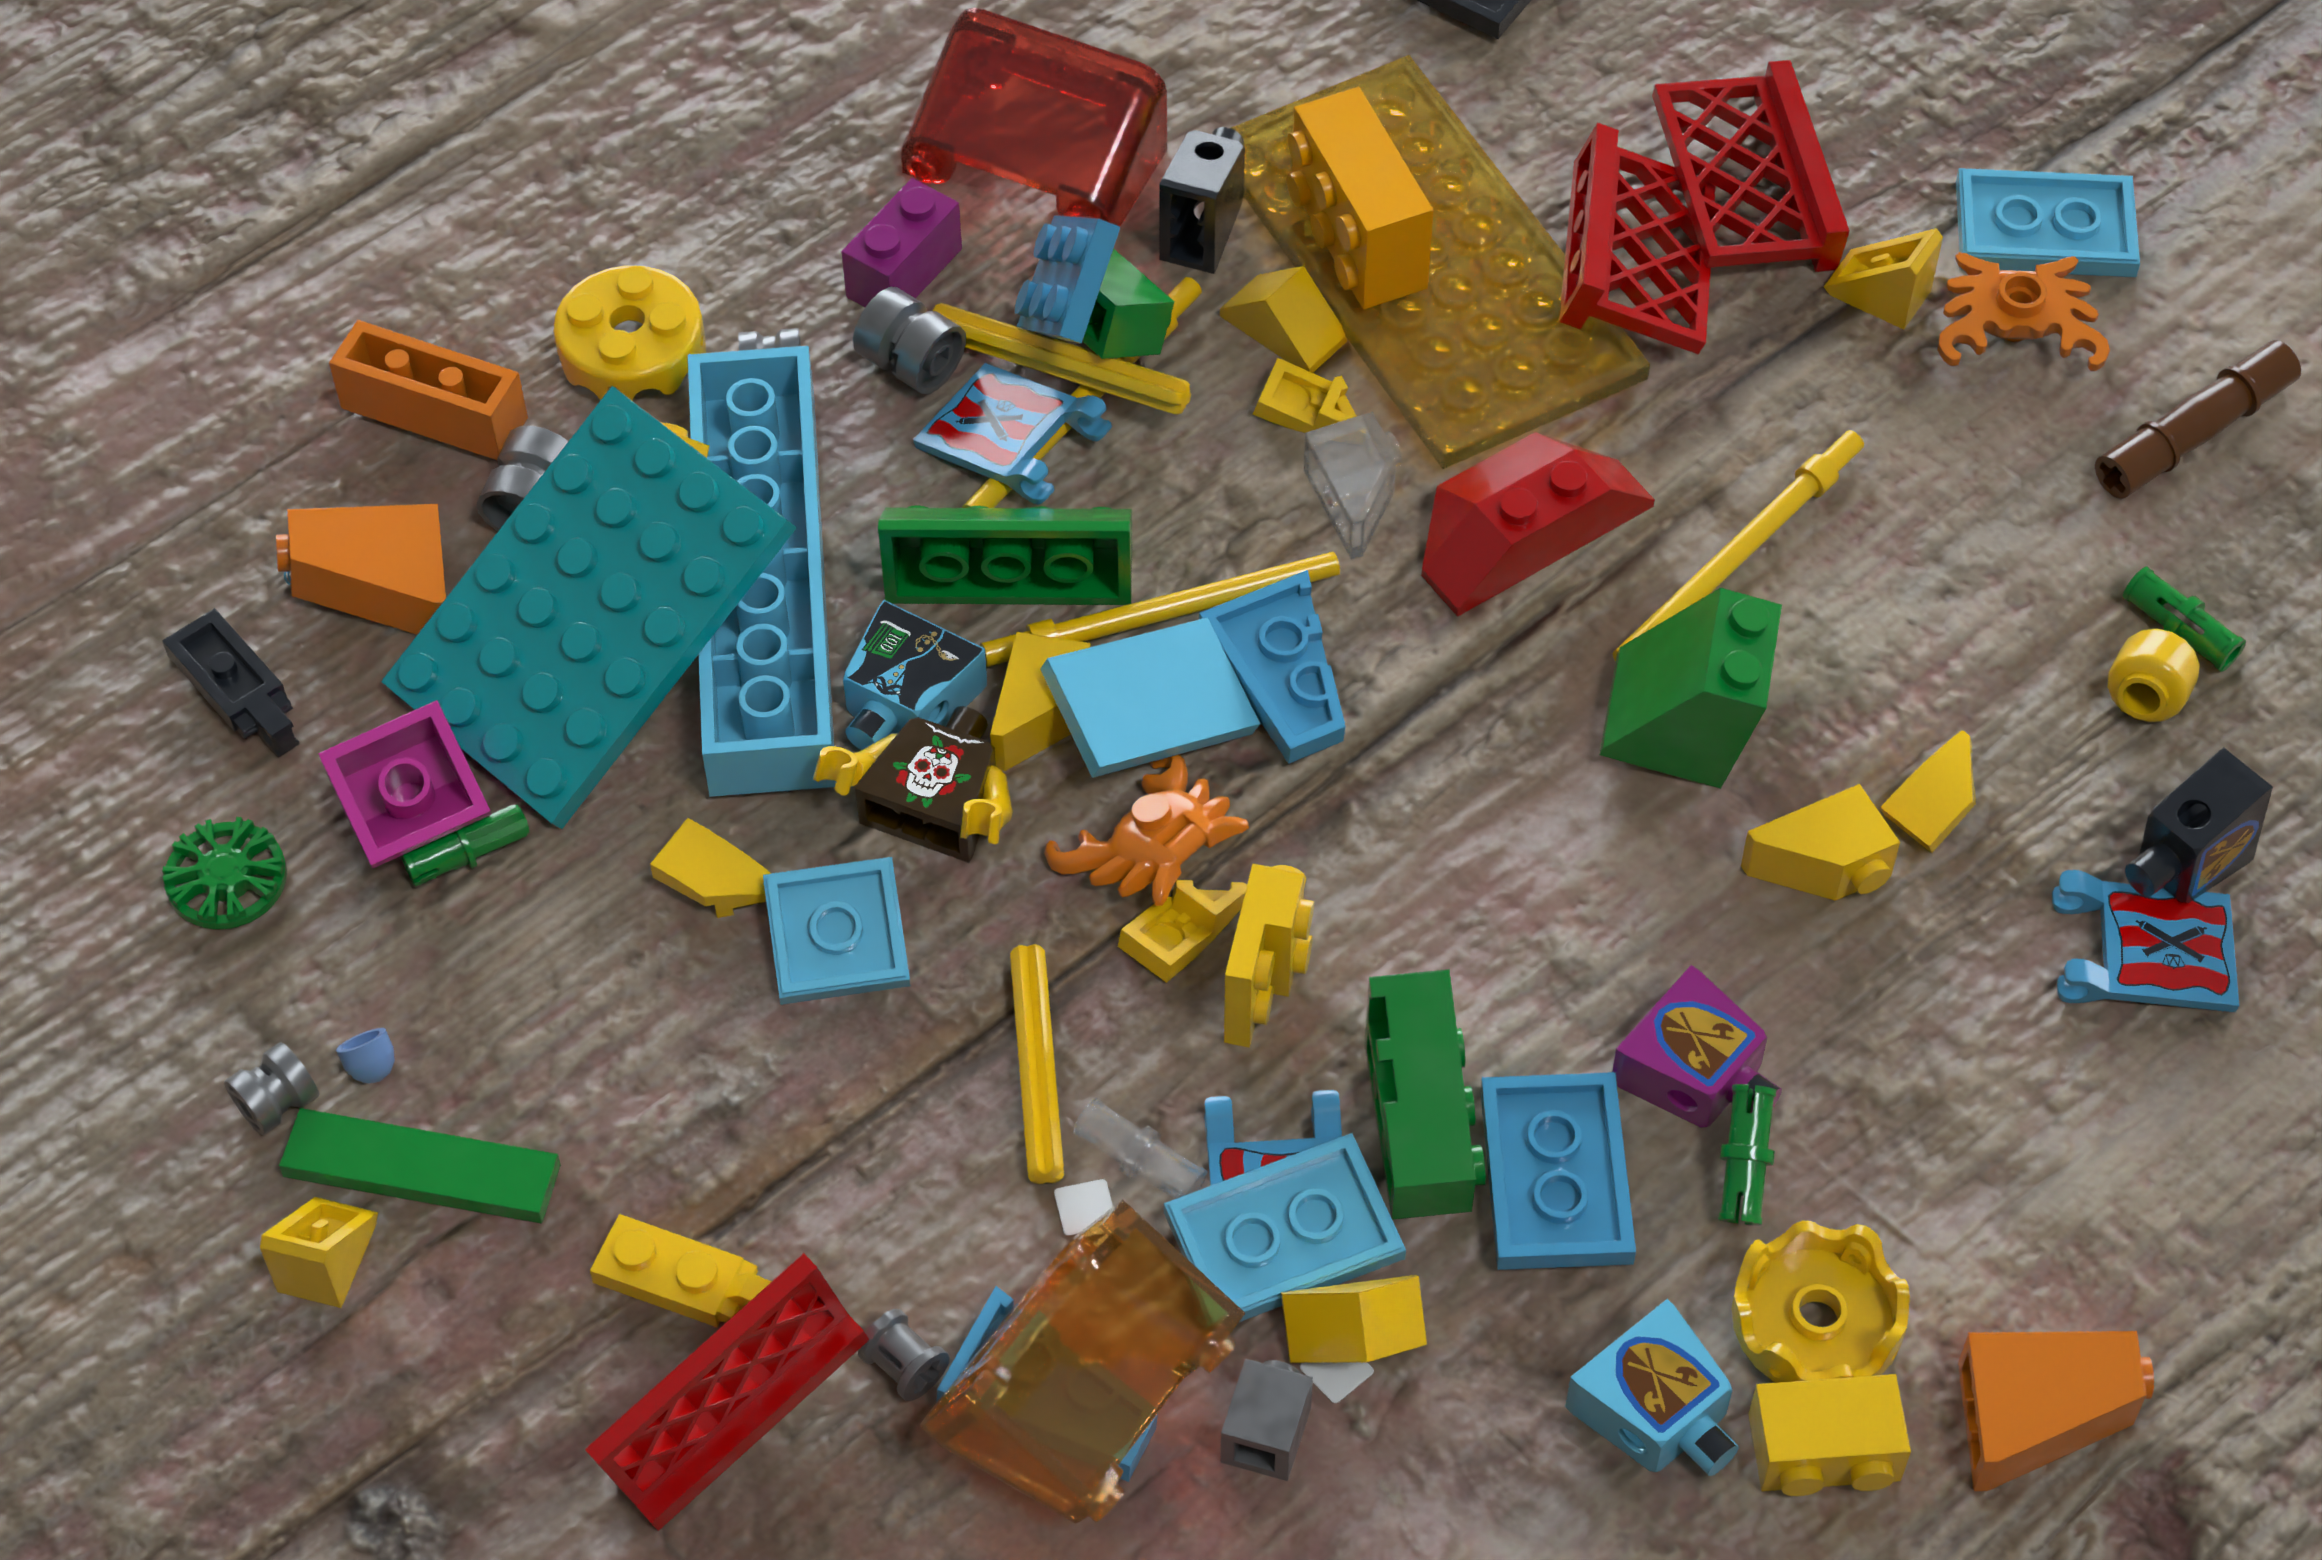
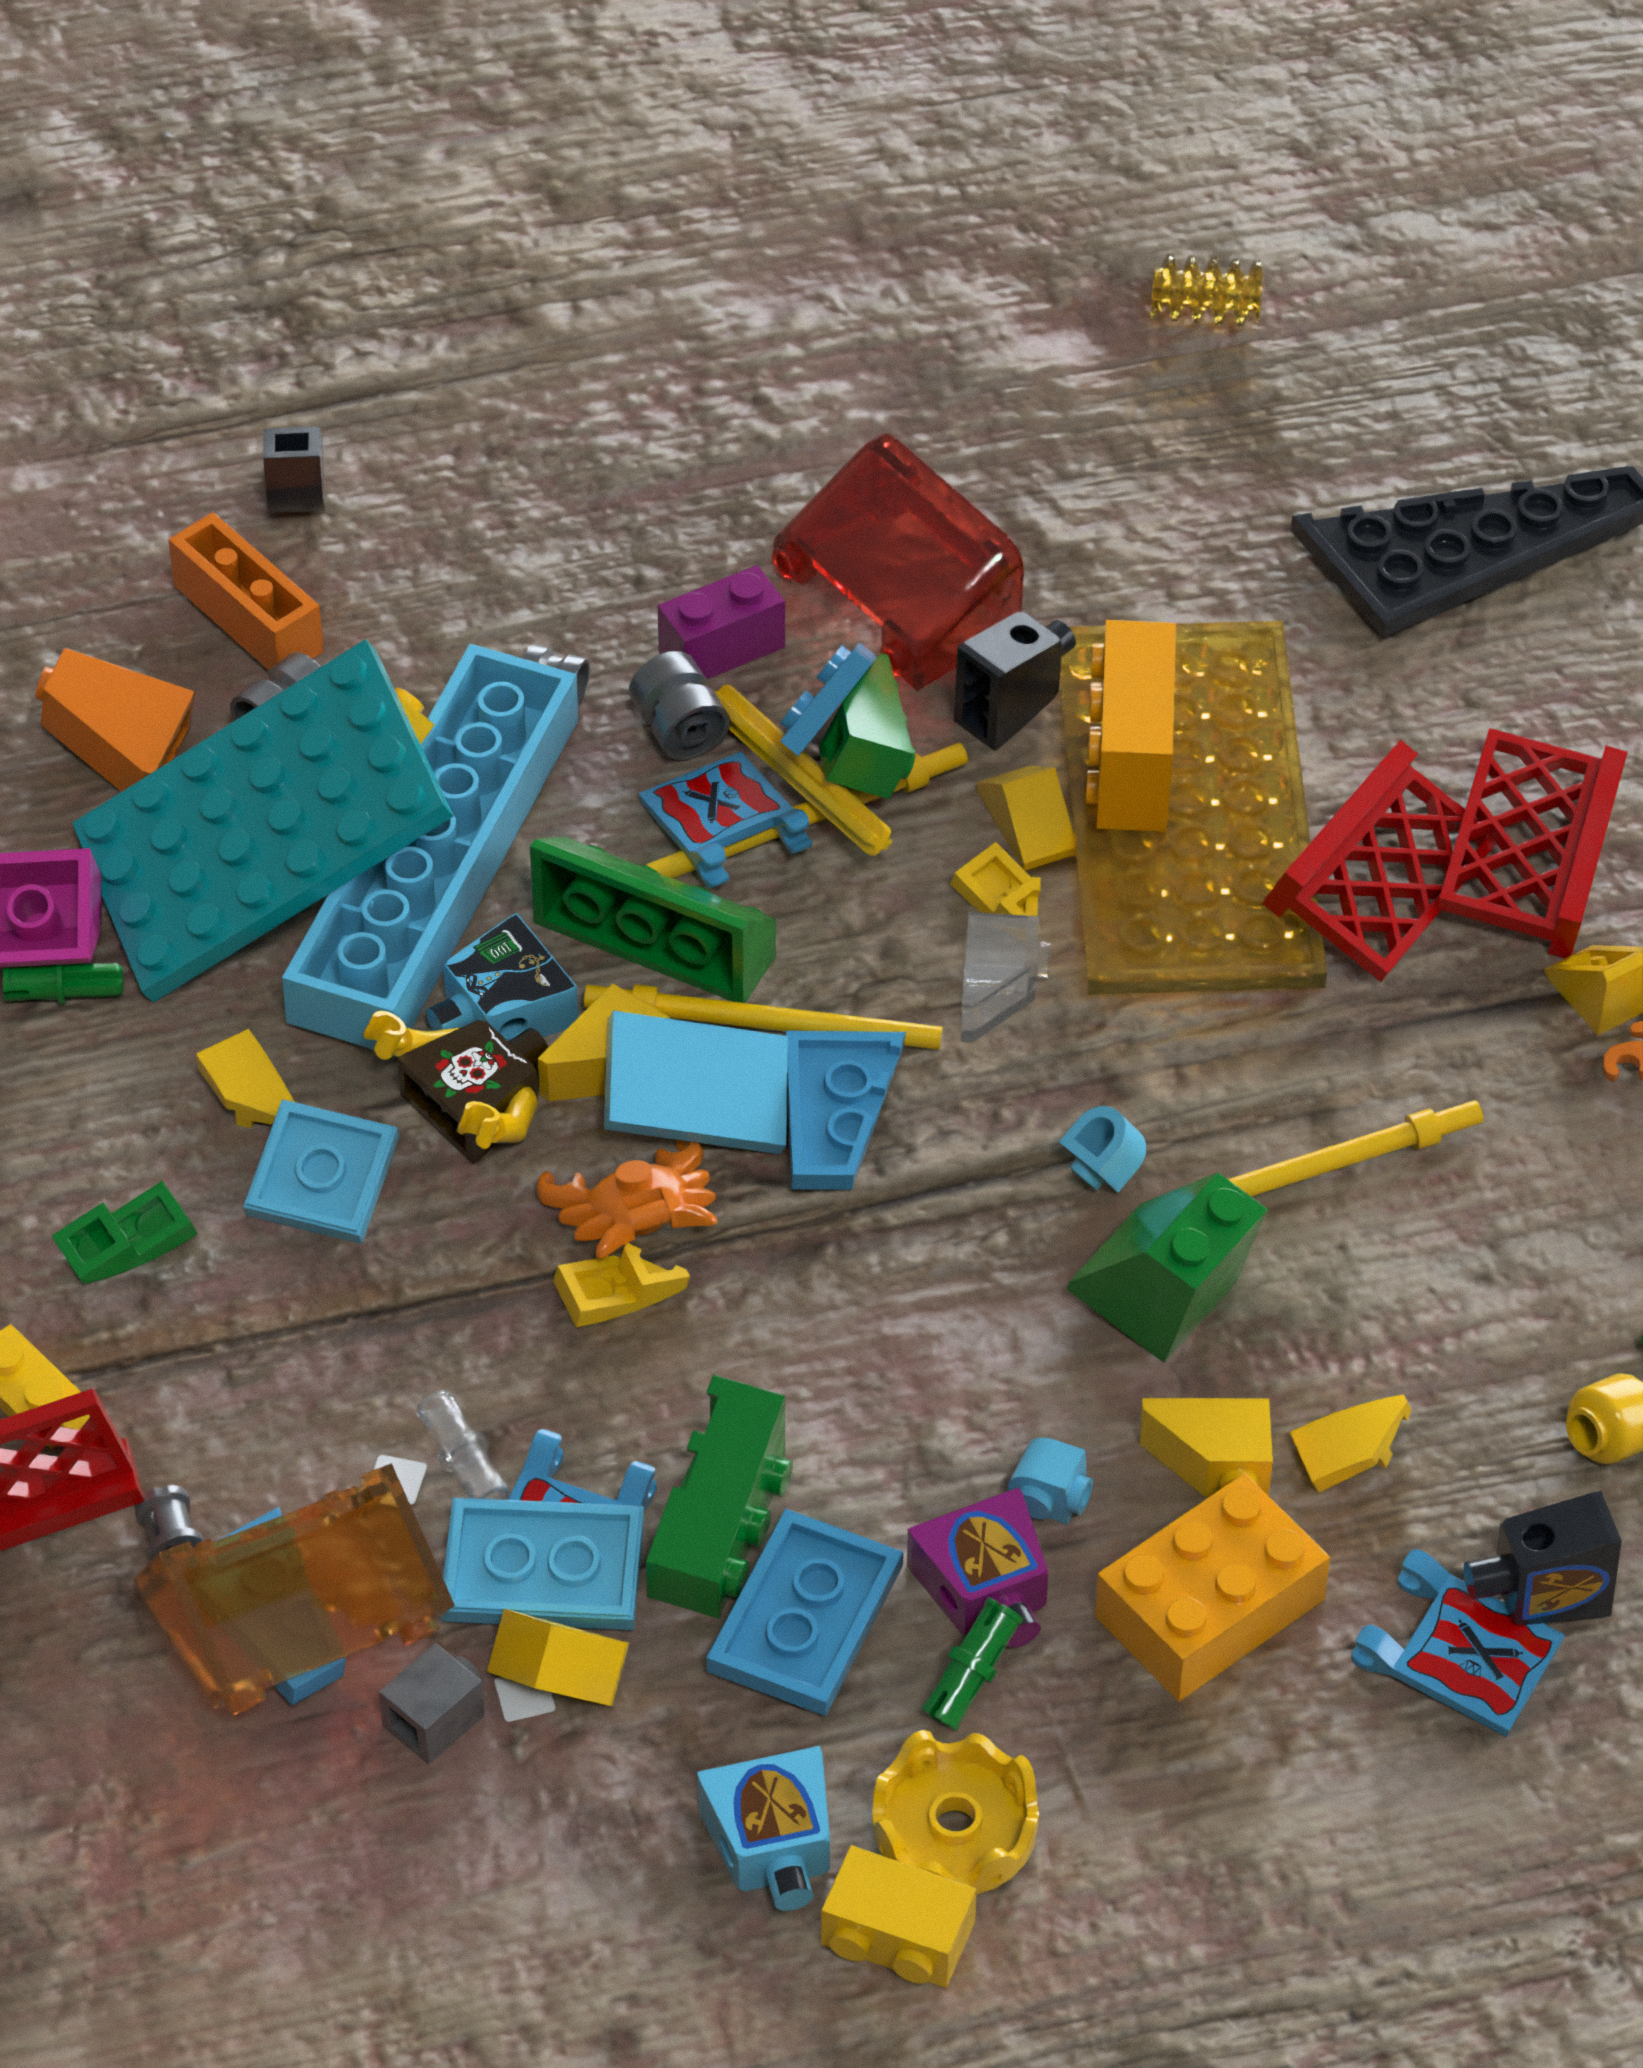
camera: 25 degrees right, 5 degrees down
yellow plate [553,266,706,401] -> none
yellow axle [1010,944,1064,1184] -> none
yellow plate [1224,863,1314,1048] -> none
red wedge [1421,432,1655,617] -> none
orange slope [1958,1331,2154,1491] -> none
none -> green slope [51,1180,198,1284]
none -> black brick [263,426,325,513]
none -> medium azure plate [1008,1437,1093,1525]
none -> medium azure plate [1059,1106,1146,1192]
none -> light orange brick [1094,1473,1330,1702]

